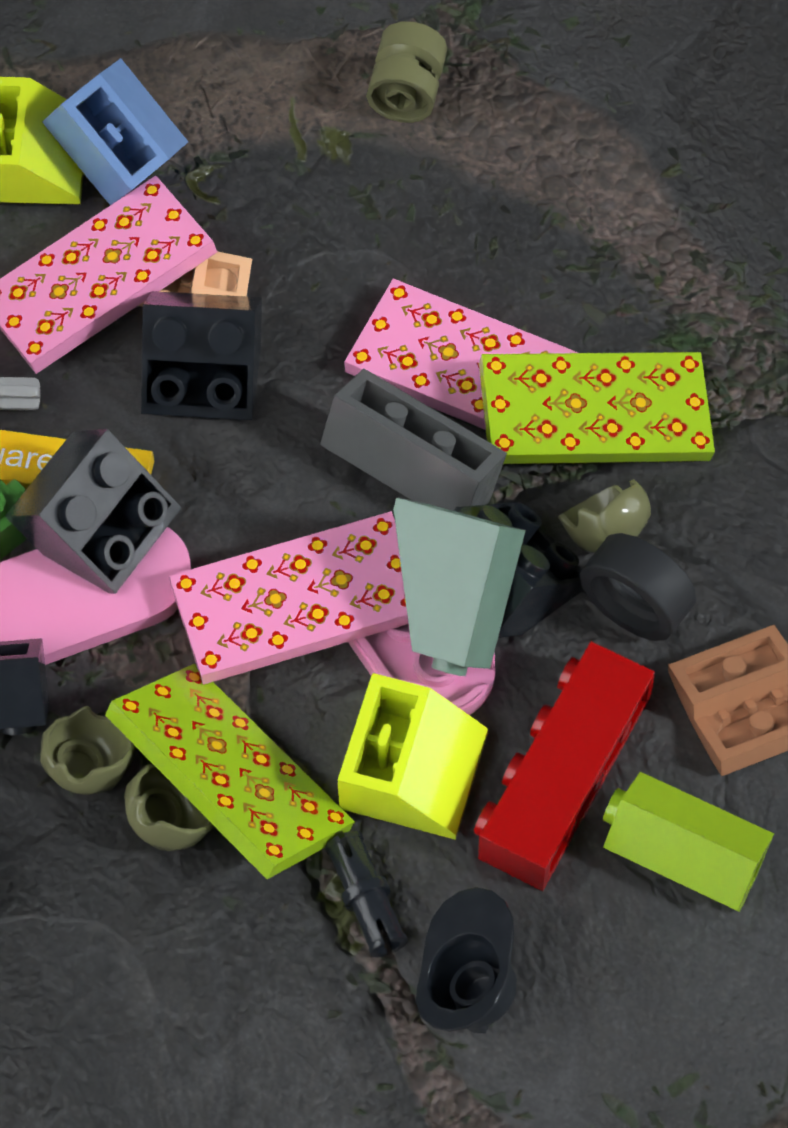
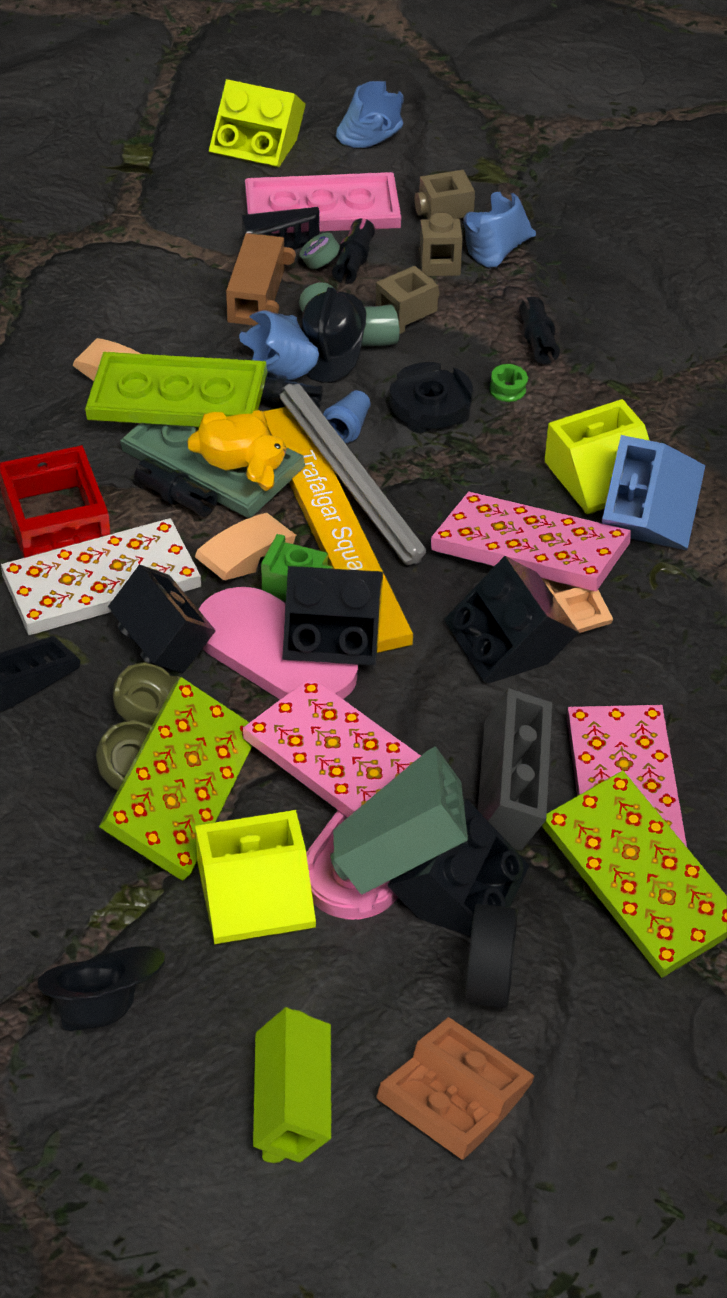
camera: 60 degrees right, 15 degrees down
black pin [325,831,408,958] -> none
red brick [474,641,655,891] -> none
olive hair [558,479,651,553] -> none

